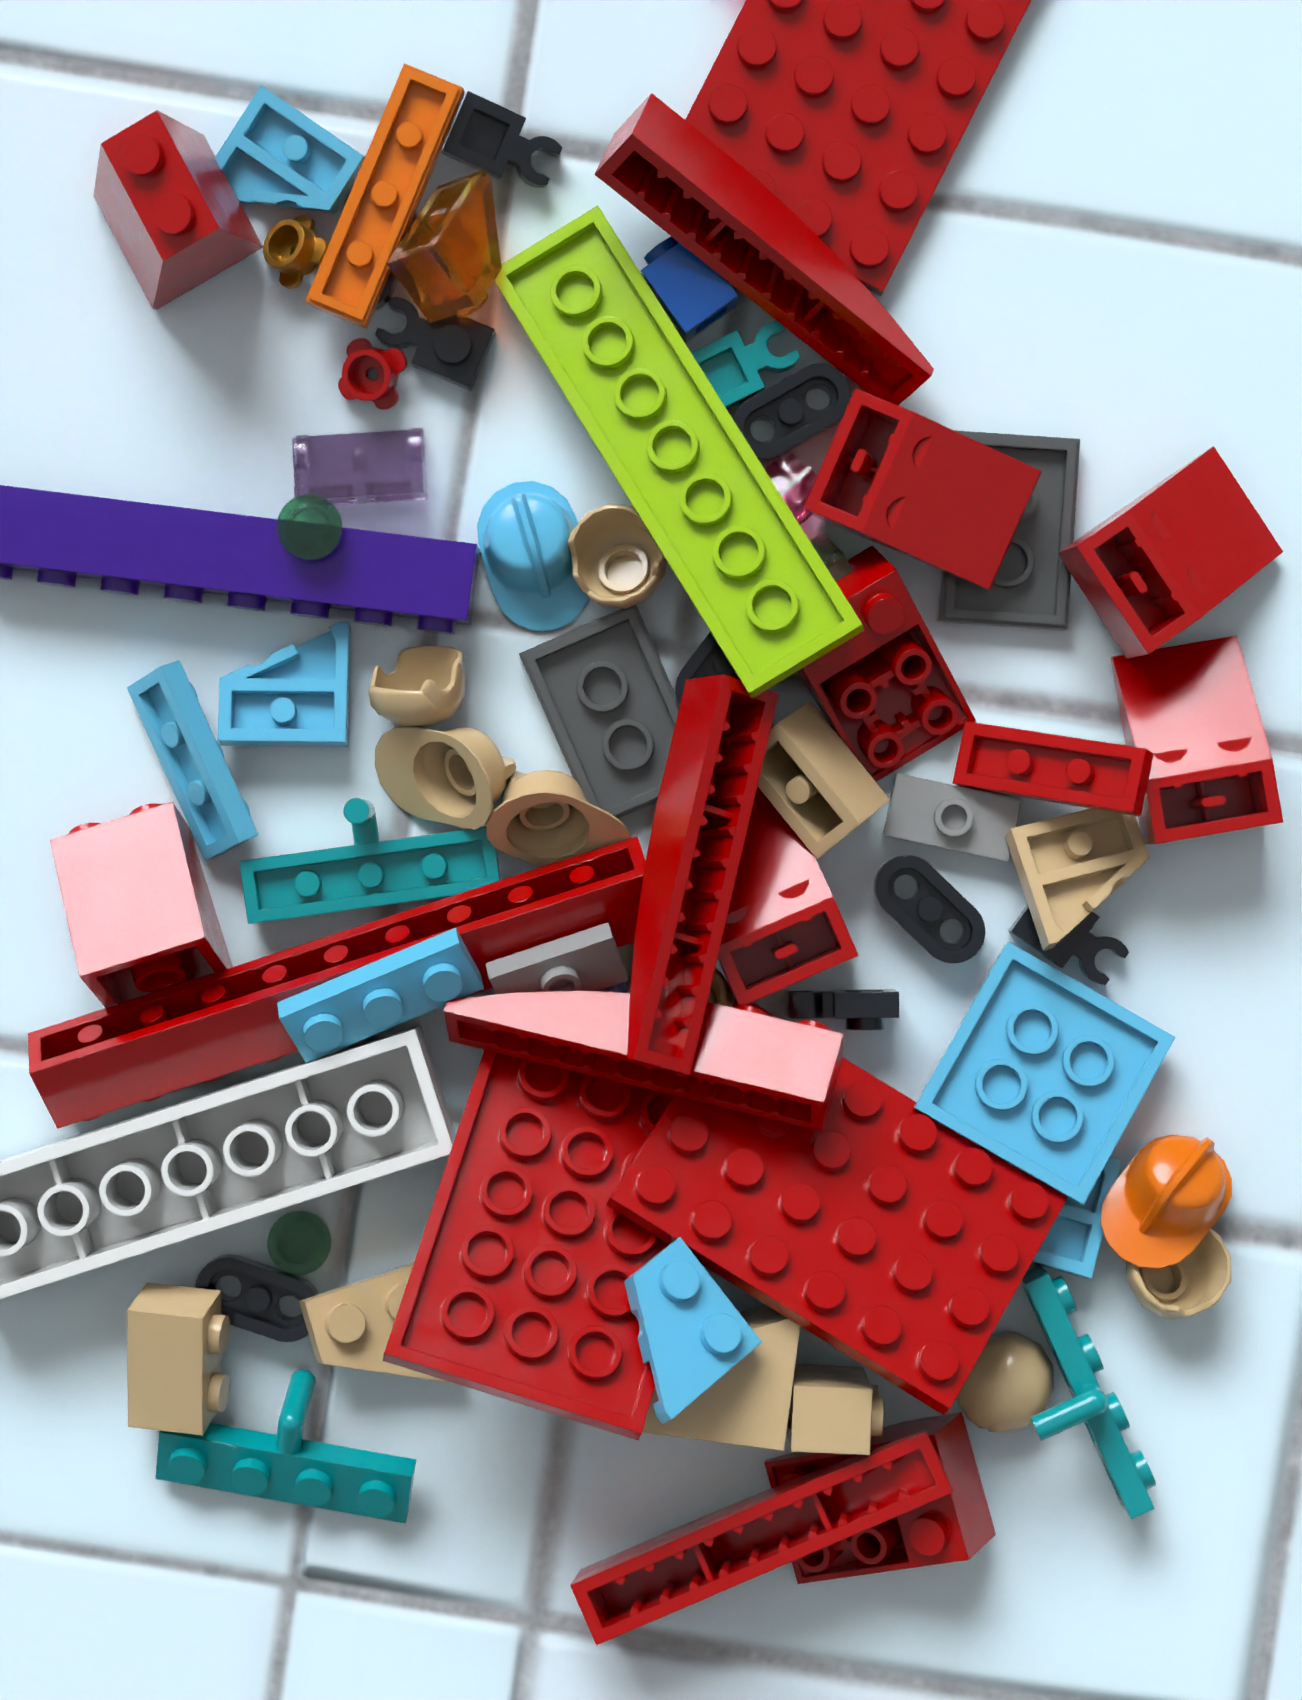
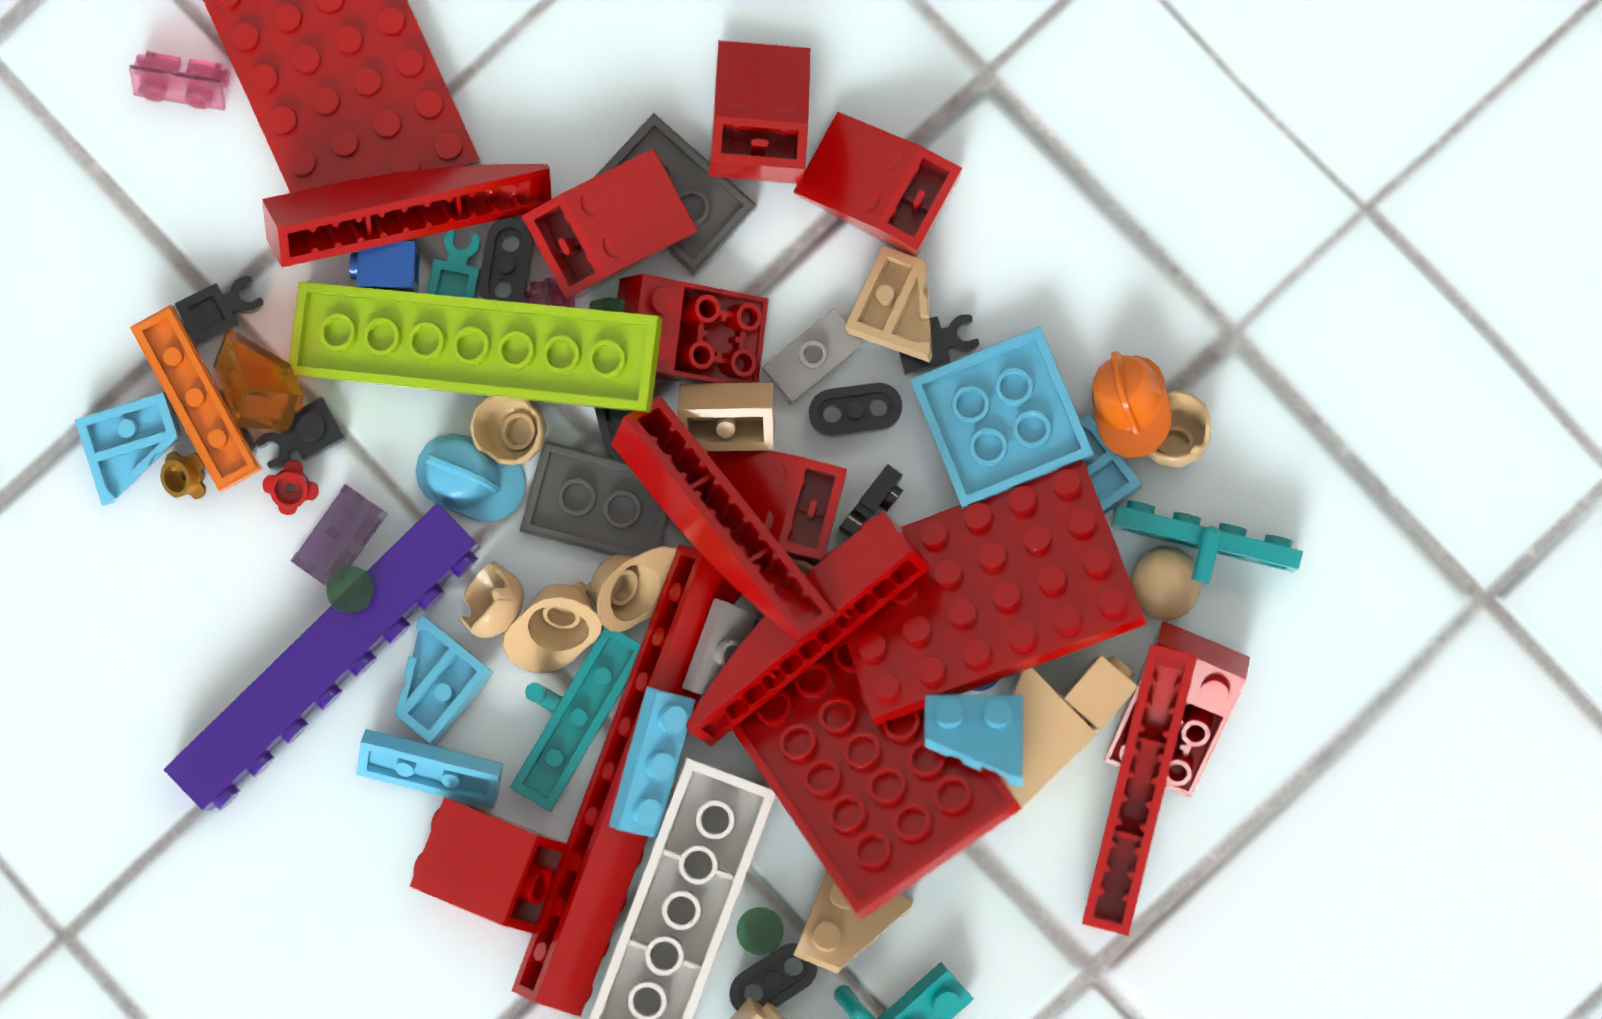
camera: 50 degrees left, 5 degrees down
red slope [93,110,263,310] -> none
red plate [952,721,1154,817] -> none

